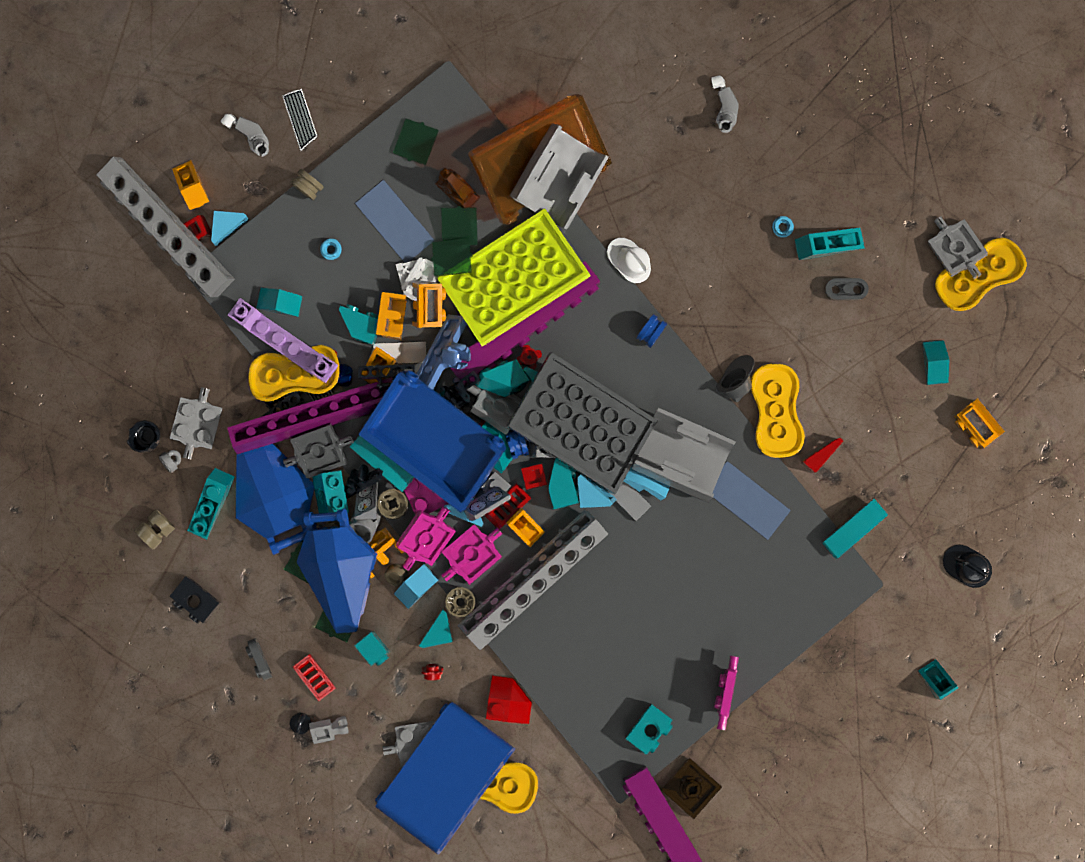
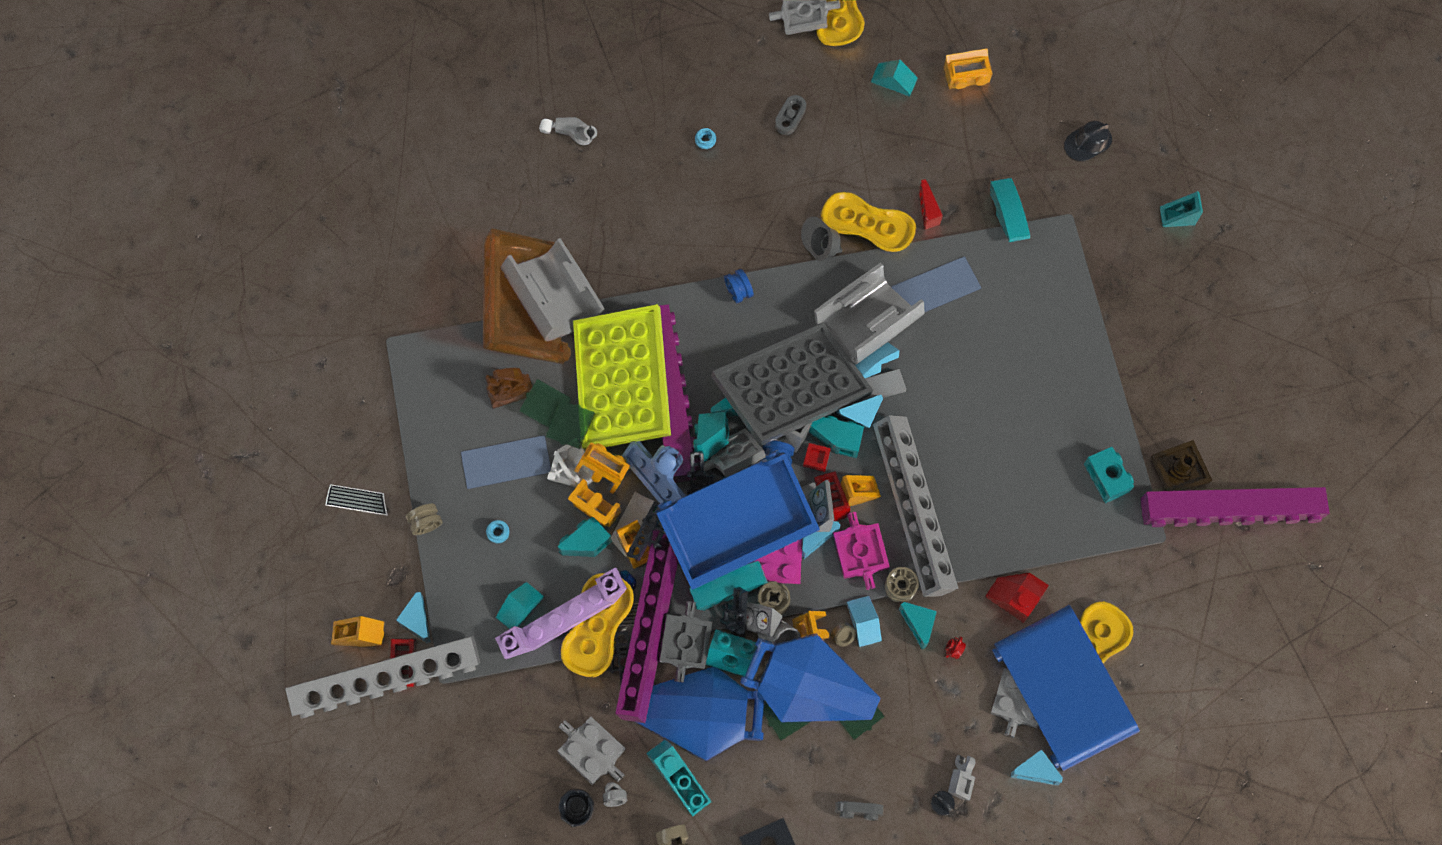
camera: 65 degrees left, 15 degrees down
light grey arm [221,114,269,156] -> none
slope [293,654,336,701] -> none
teal brick [355,632,390,666] -> none
clear green piece [393,118,439,165] -> none
dark pink plate [395,506,456,571] -> none
red plate [517,345,542,370] -> none
white piece [607,238,651,283] -> none
dark pink plate [714,656,739,730] -> none
teal slope [795,228,865,260] -> none
none -> medium azure slope [1010,750,1063,786]

